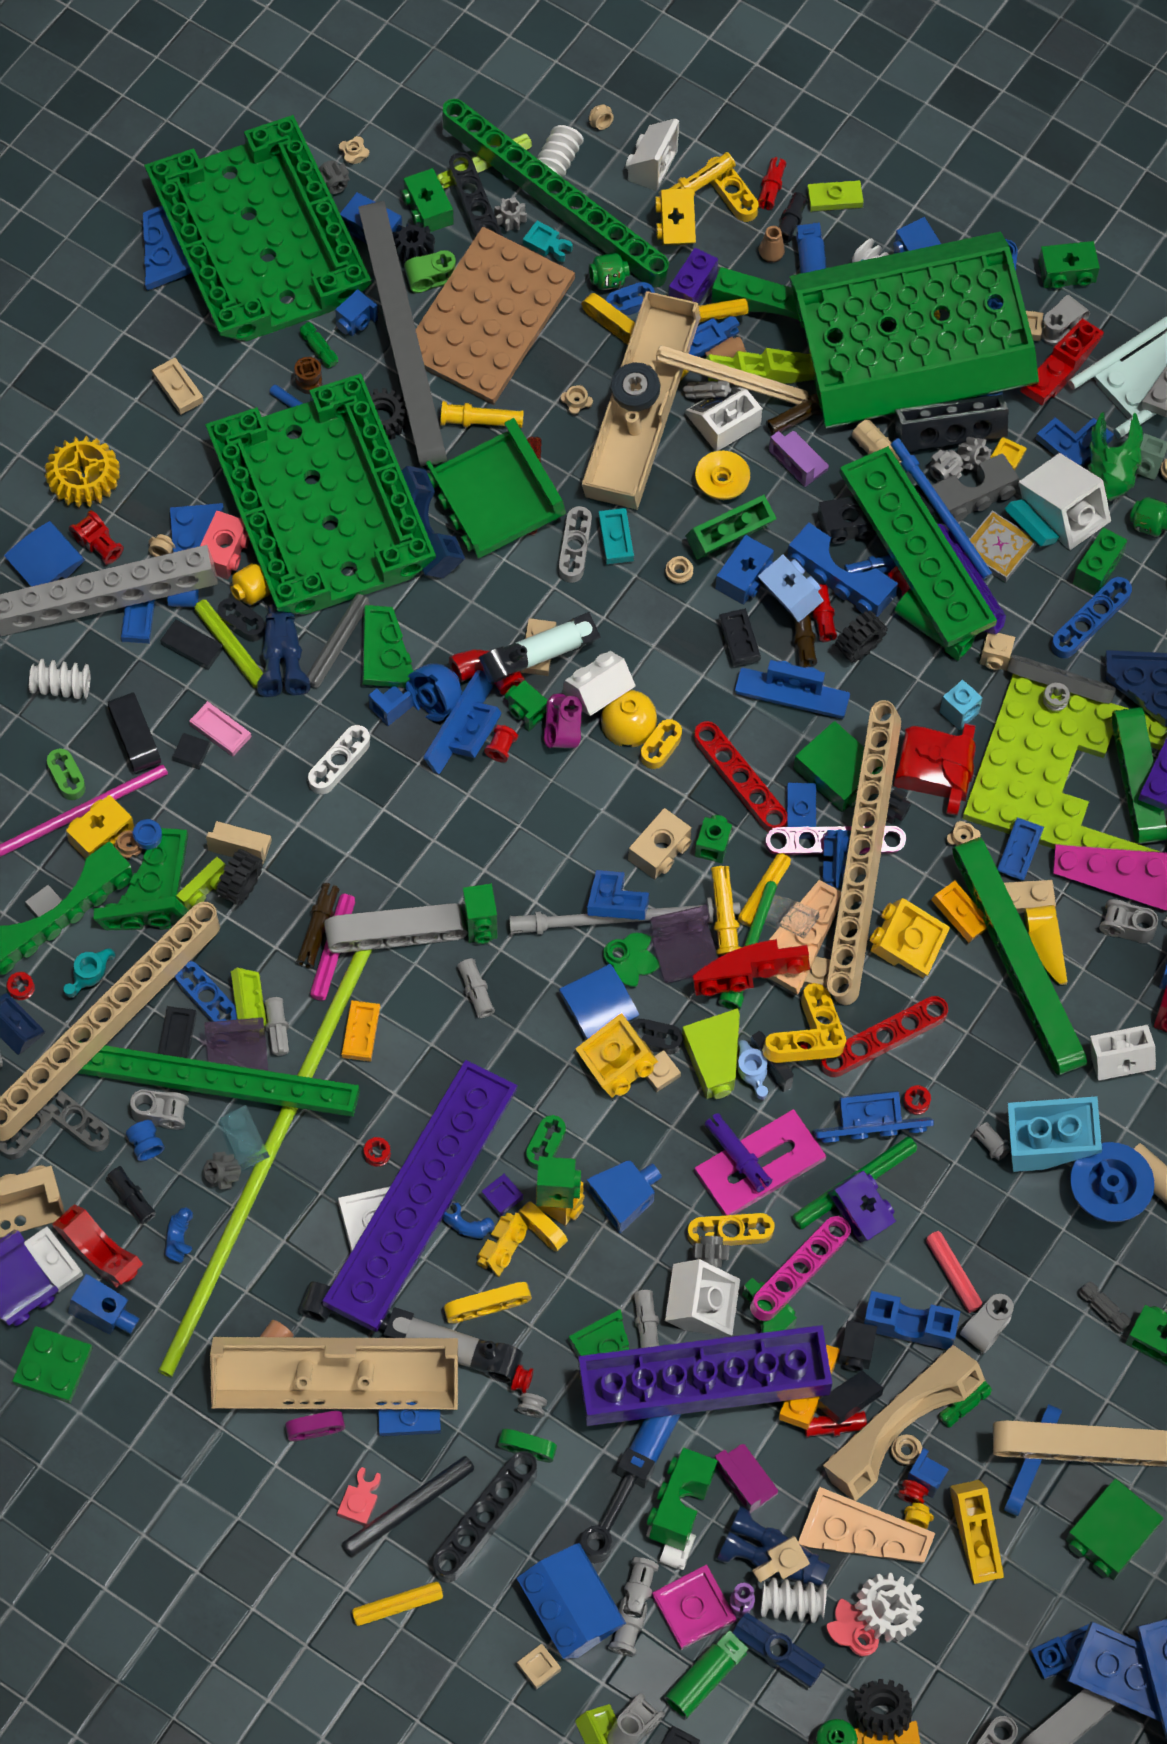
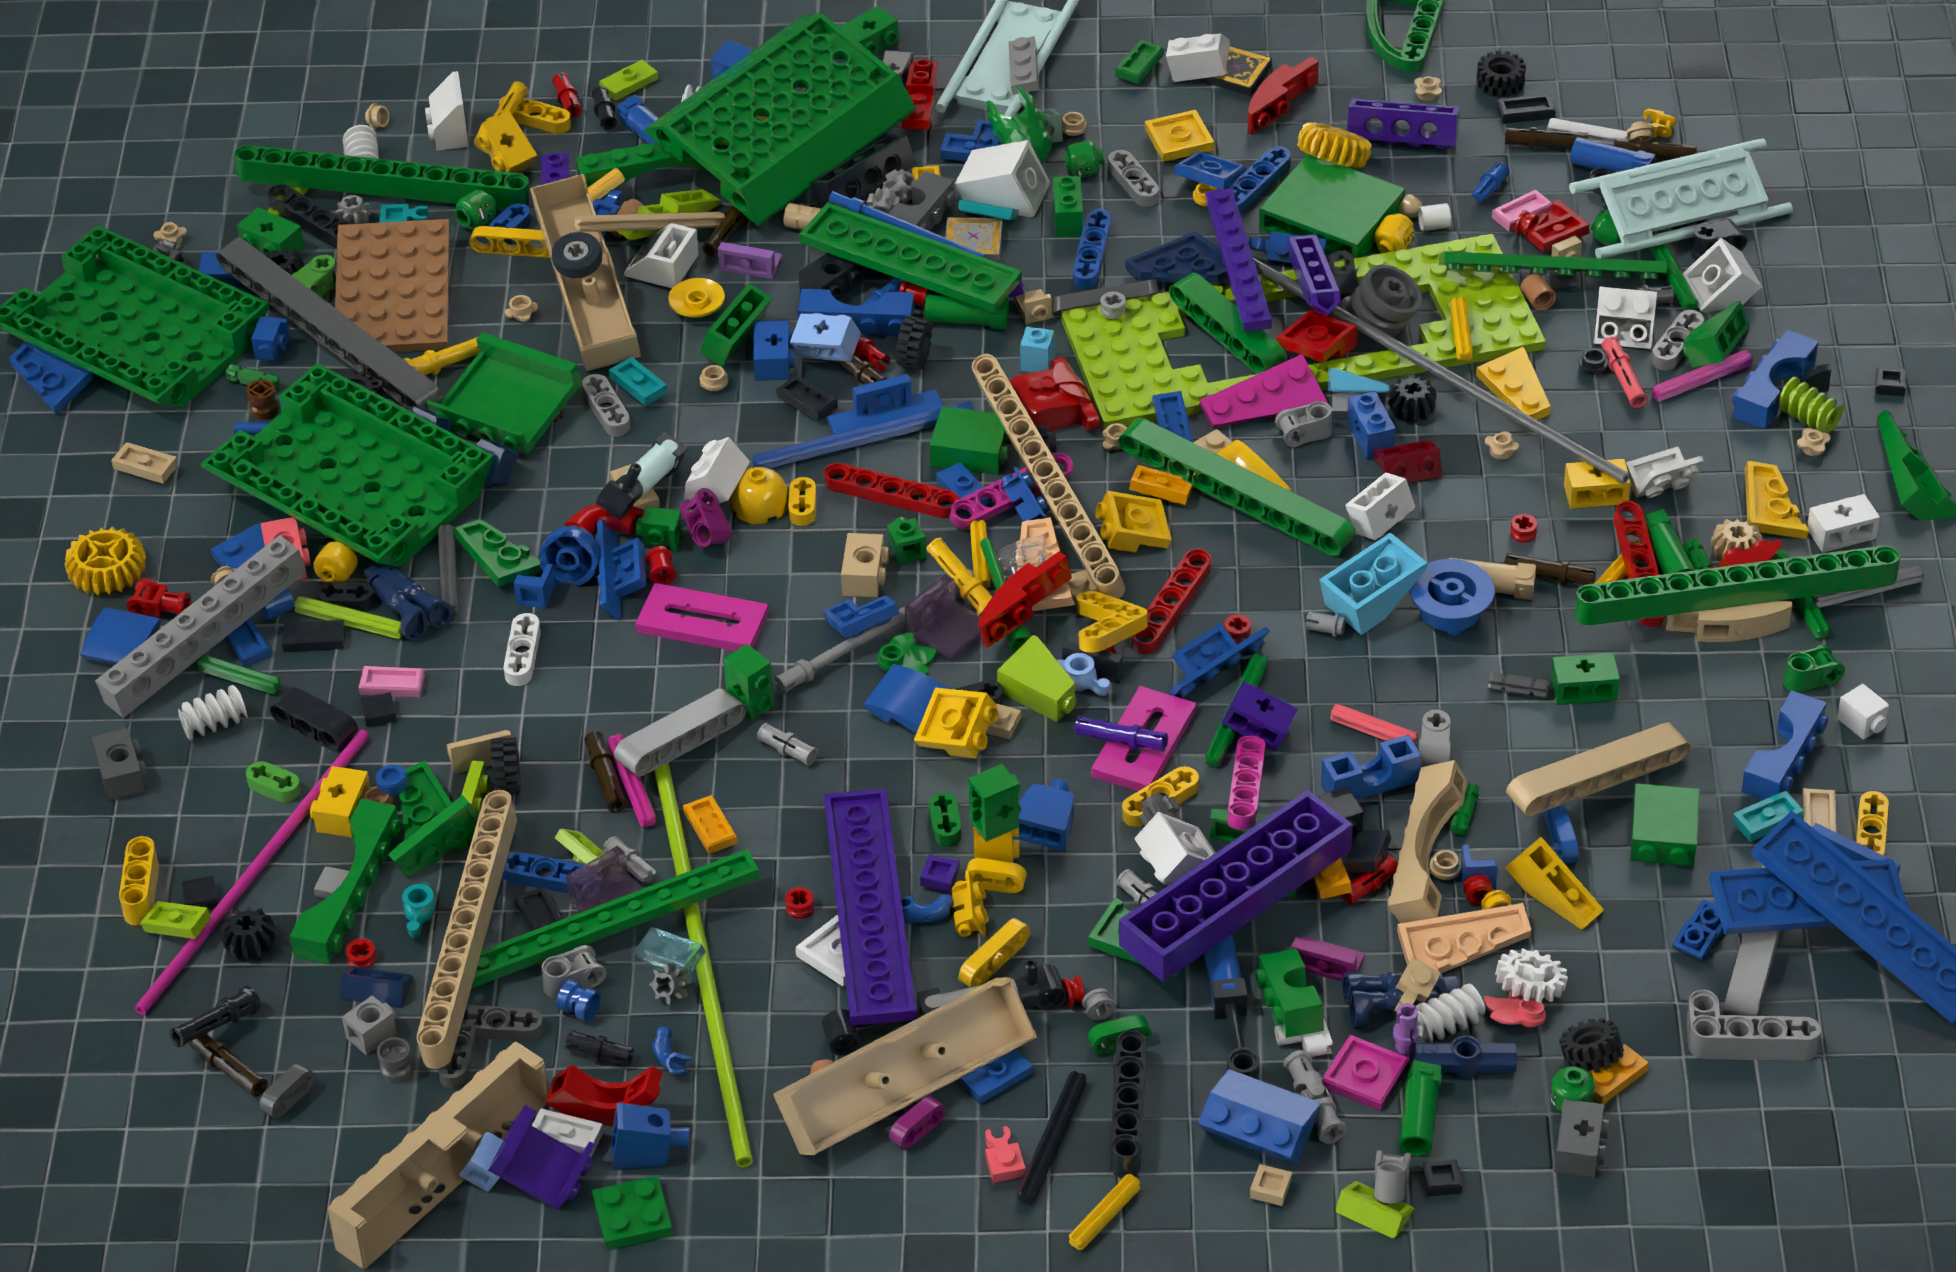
camera: 30 degrees left, 20 degrees down
light grey axle [683,381,731,399] -> none
medium nougat cone [758,226,785,262] -> none
none -> green axle [197,654,281,695]
none -> dark pink piece [635,583,769,651]
none -> blue axle [752,401,974,469]

